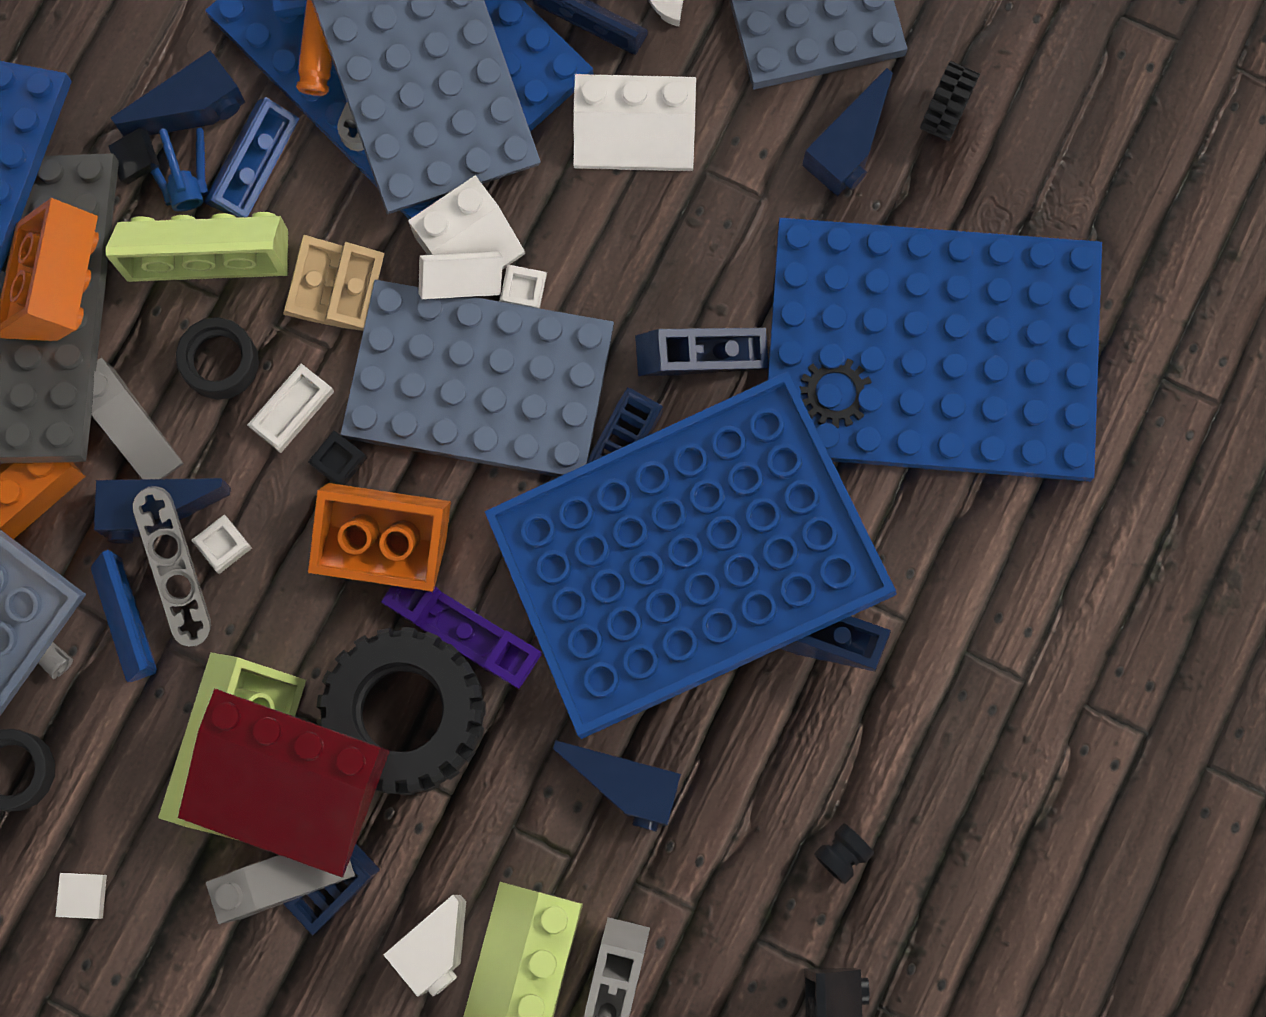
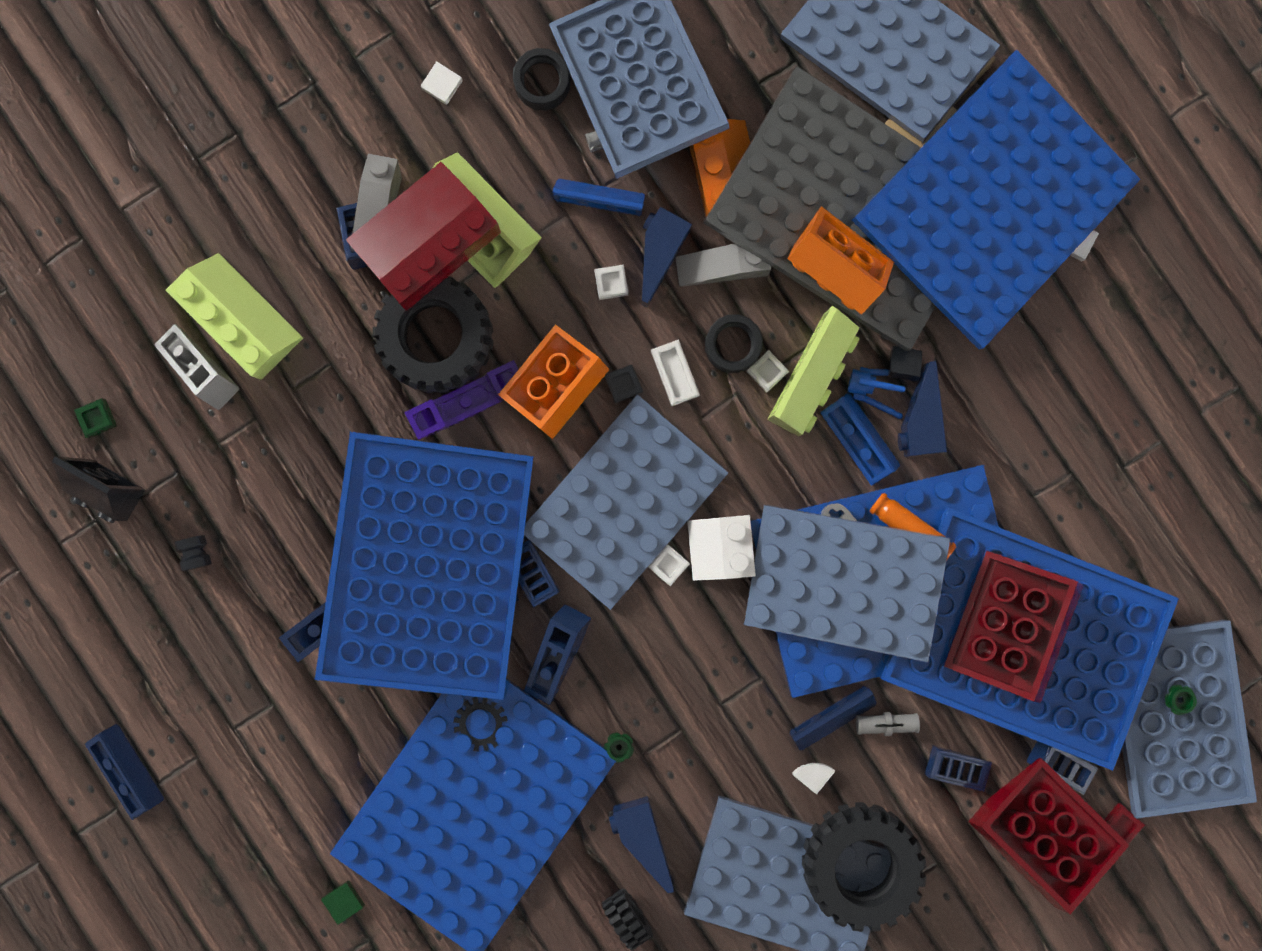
camera: 120 degrees right, 10 degrees up
light grey beam [133,486,211,647] -> none
tan slope [283,235,385,331] -> none
white slope [383,895,466,997] -> none
white tile [418,252,503,299] -> none
dark blue slope [553,741,681,832] -> none
white slope [574,74,696,171] -> none
none -> dark blue slope [85,724,164,820]
none -> dark green tile [321,880,365,925]
none -> dark green plate [604,732,634,763]
none -> white tile [746,350,789,393]

